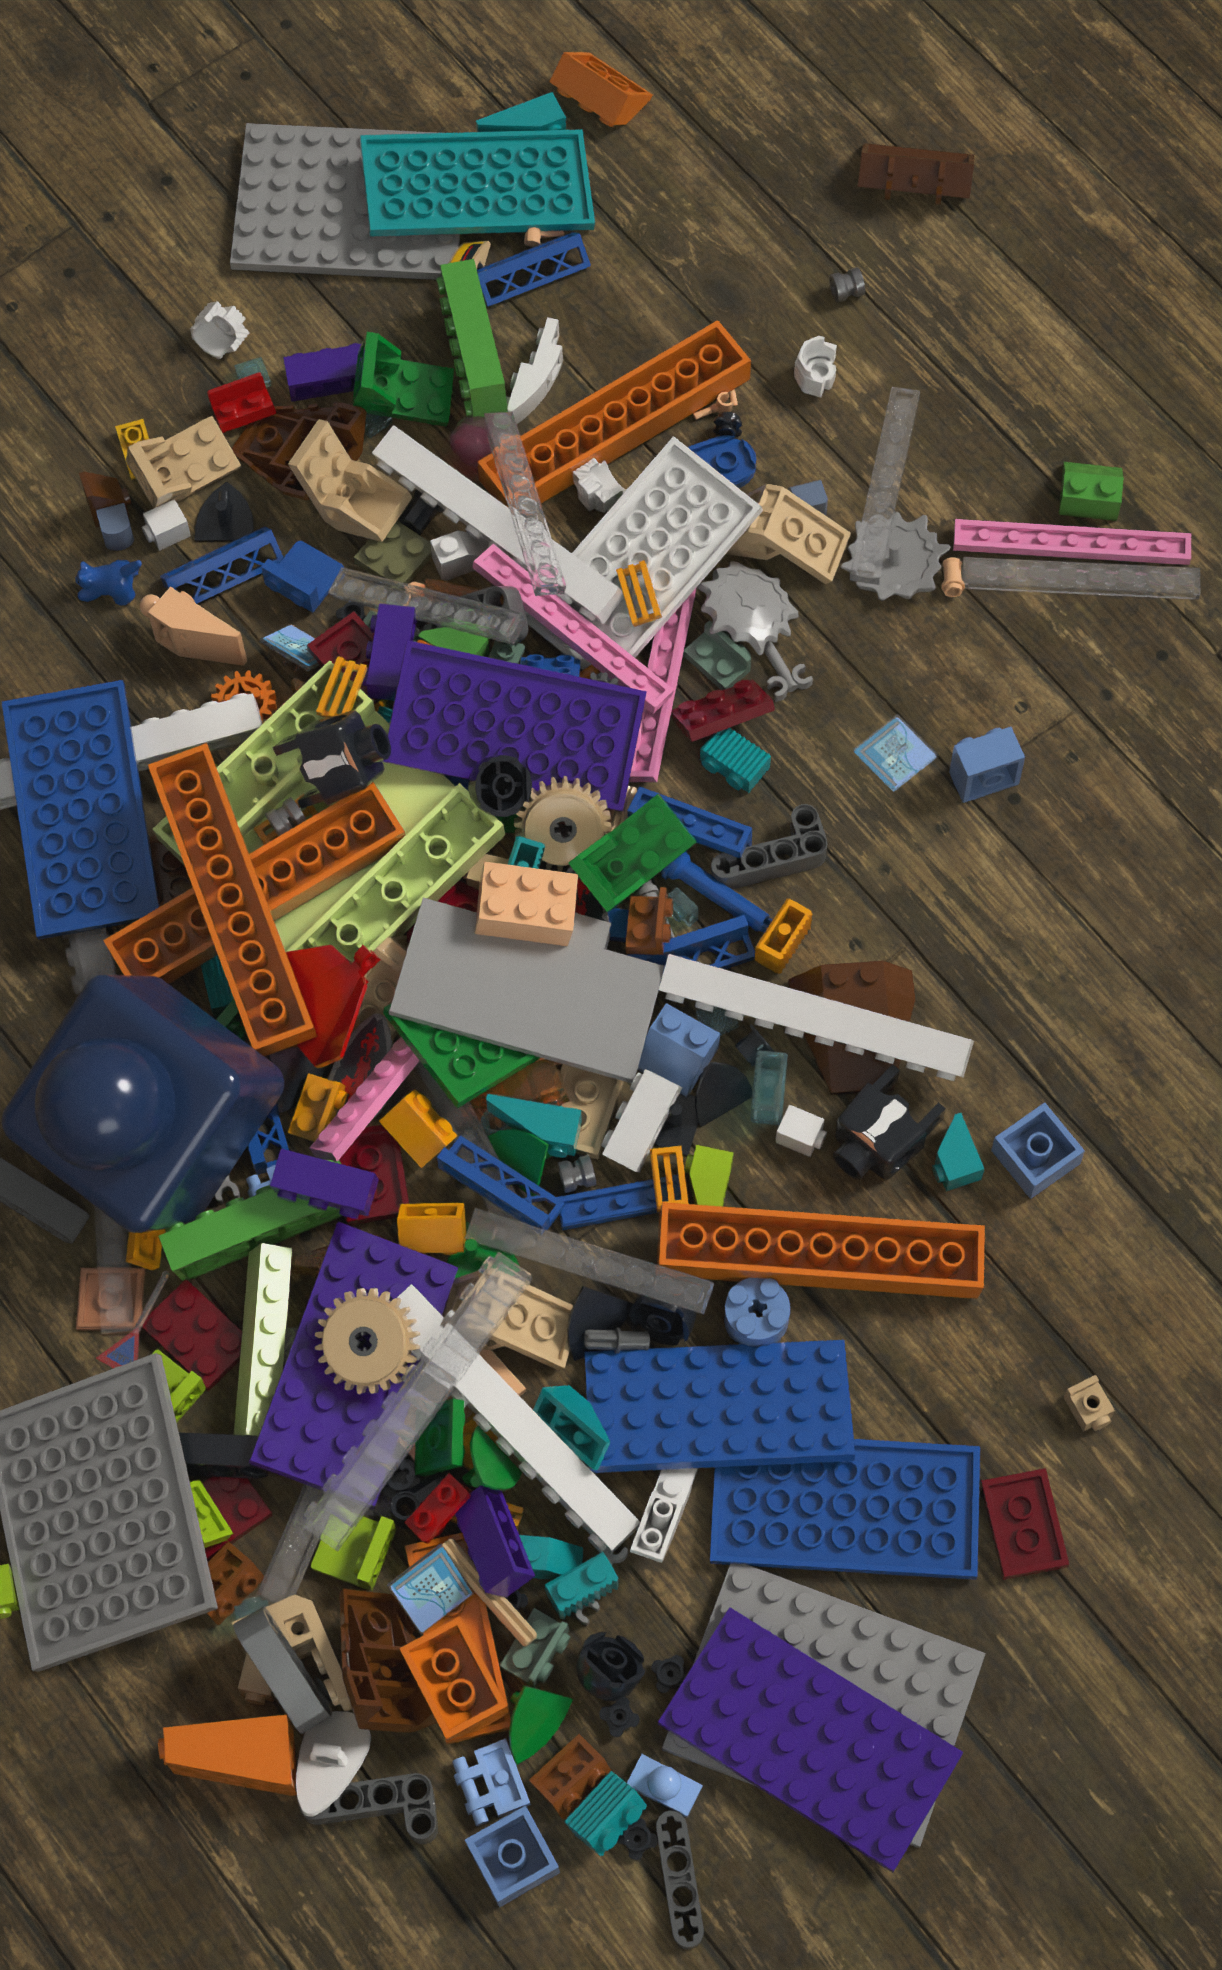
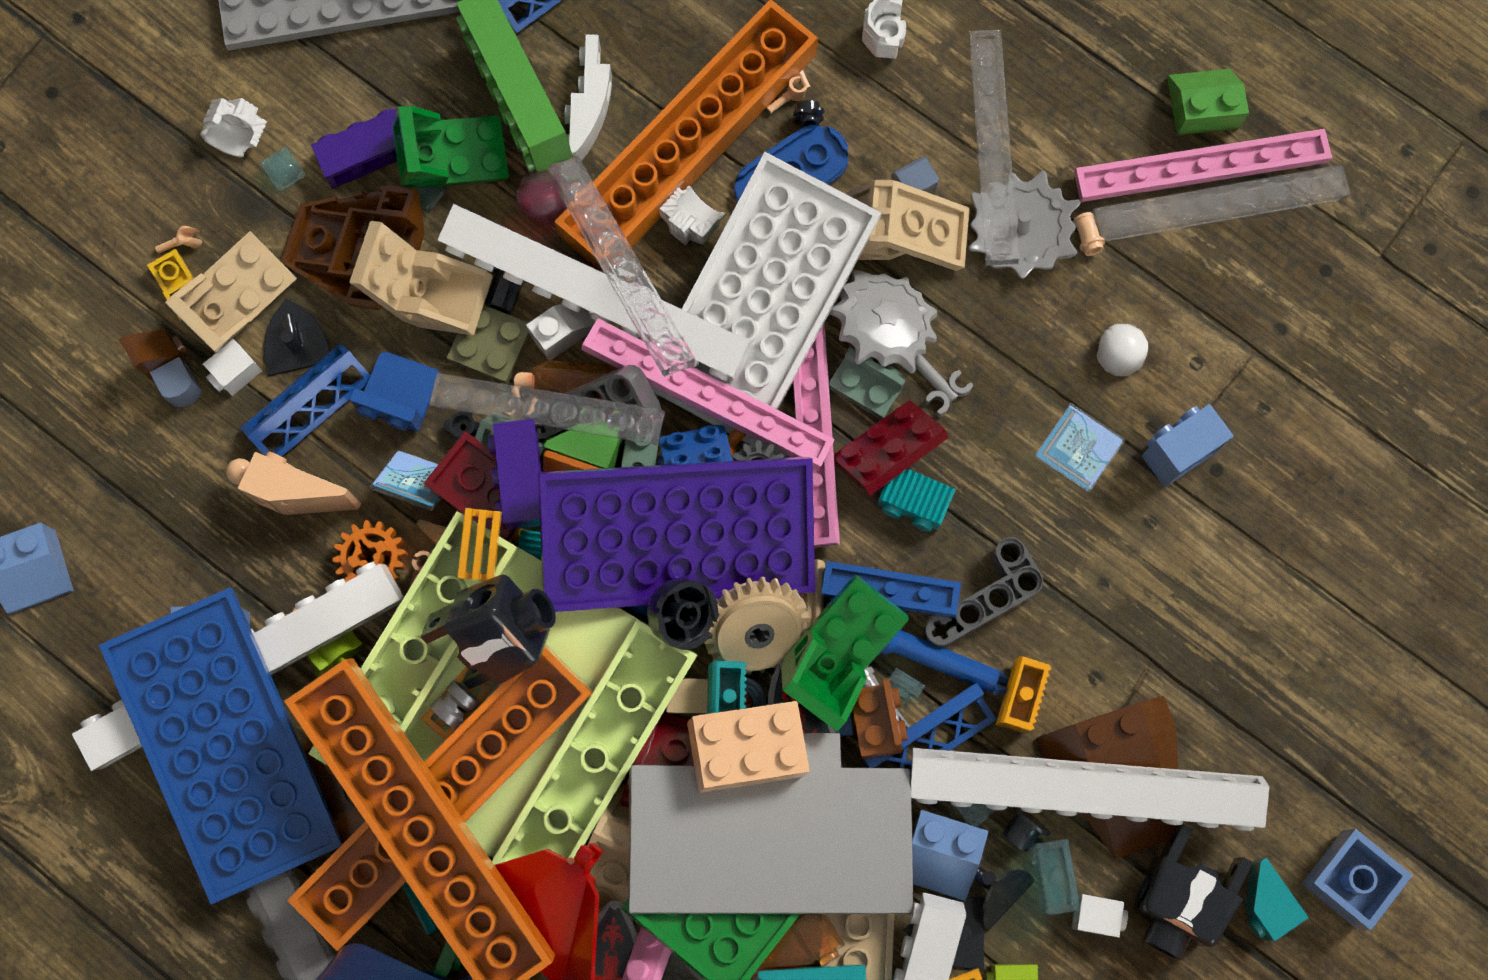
camera: 15 degrees left, 10 degrees up
blue animal [75,560,142,606] -> none
red bracket [207,372,276,433] -> none
light orange tile [616,560,662,627] -> none
none -> light nougat hand [155,226,202,254]
none -> white hair [1097,324,1148,376]

